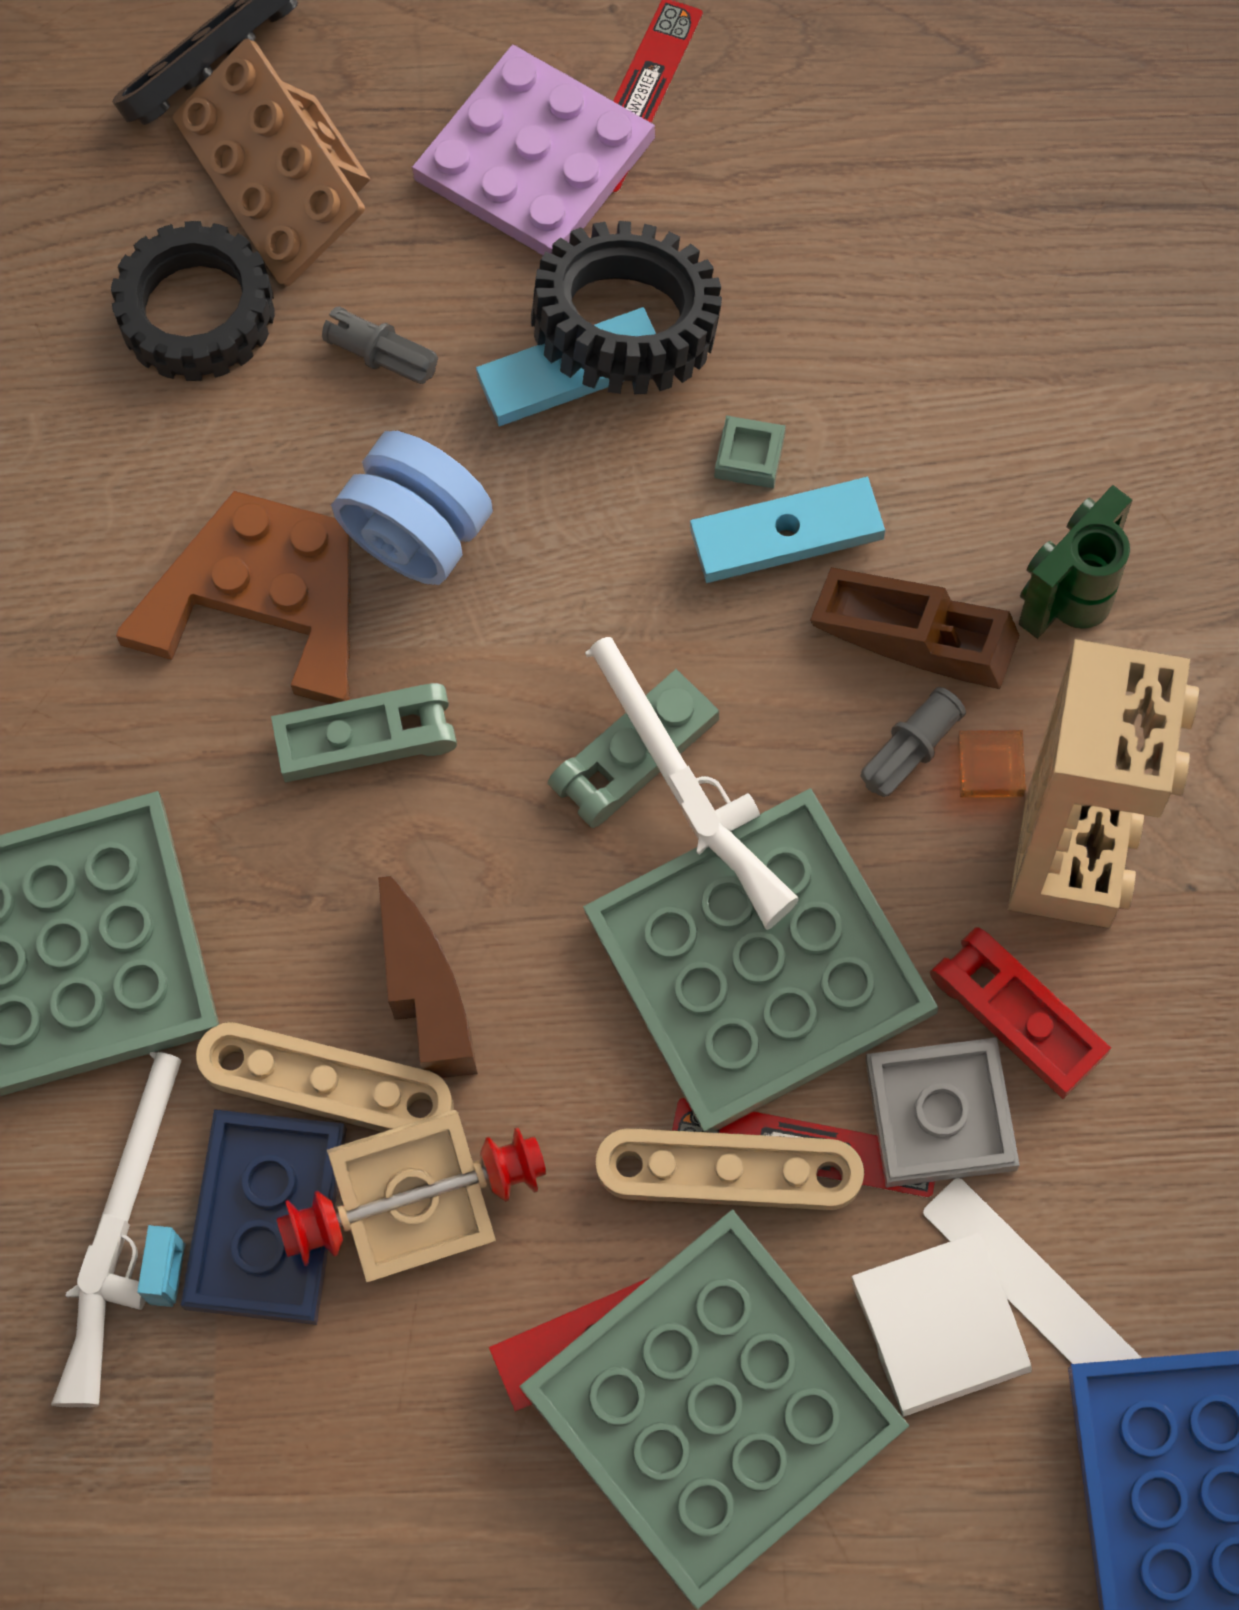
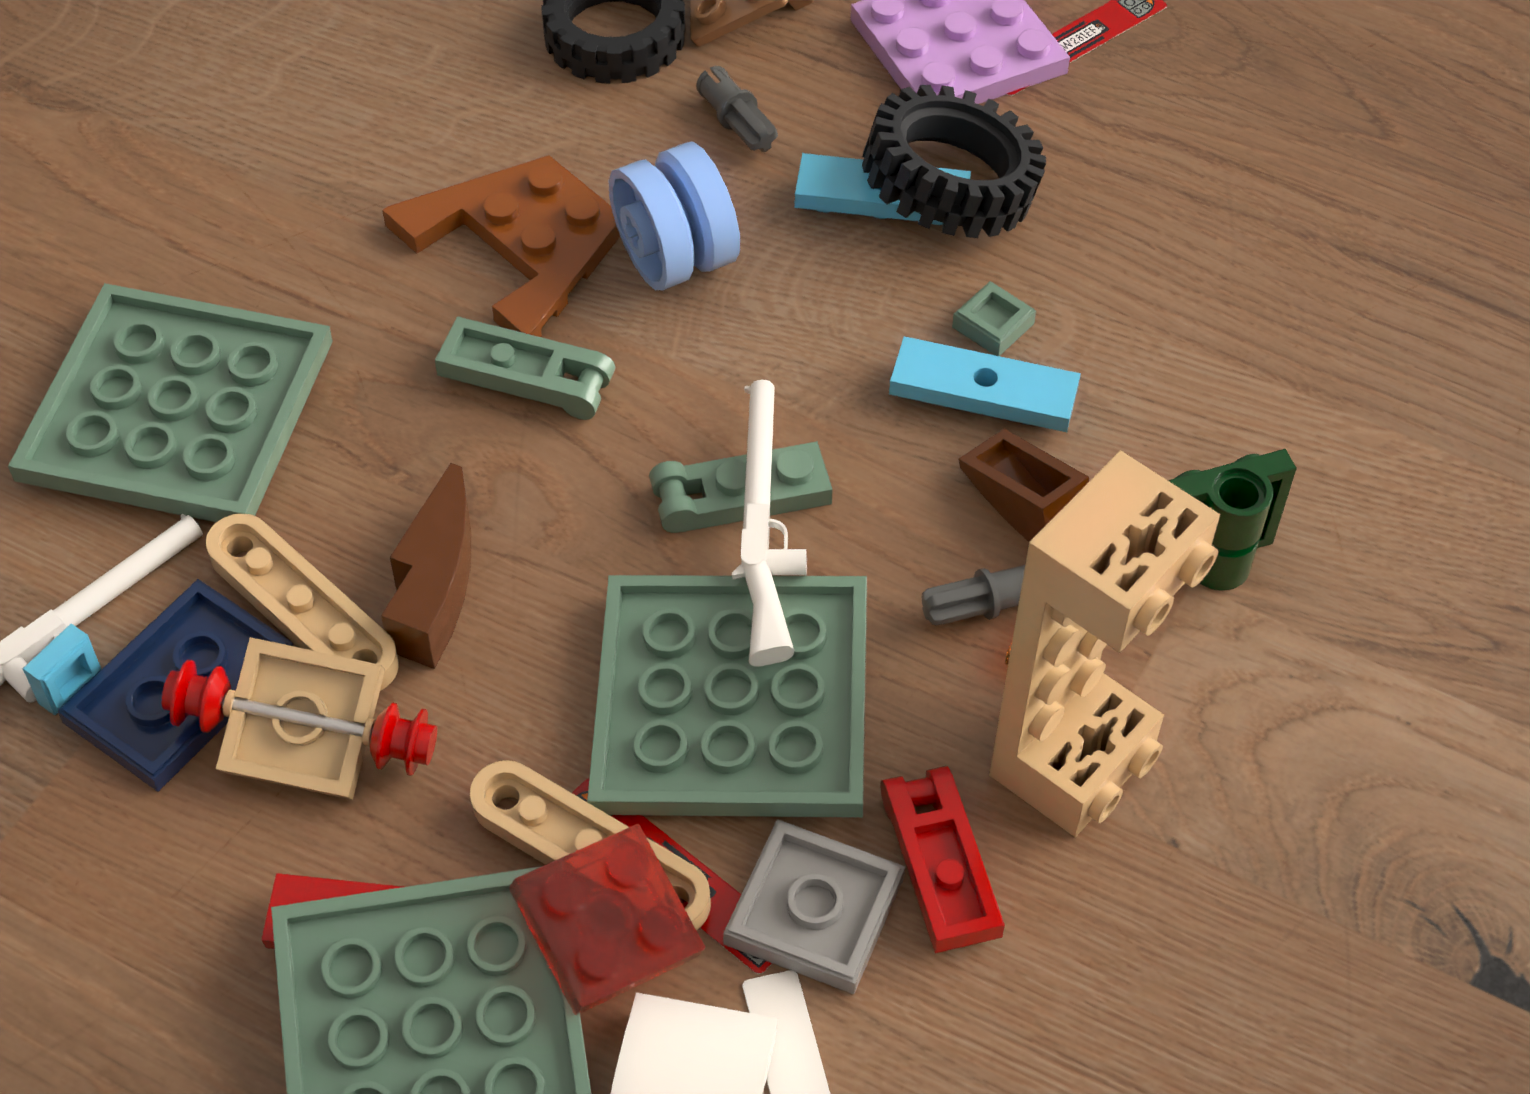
camera: 25 degrees right, 15 degrees down
none -> clear red plate [509,823,706,1016]

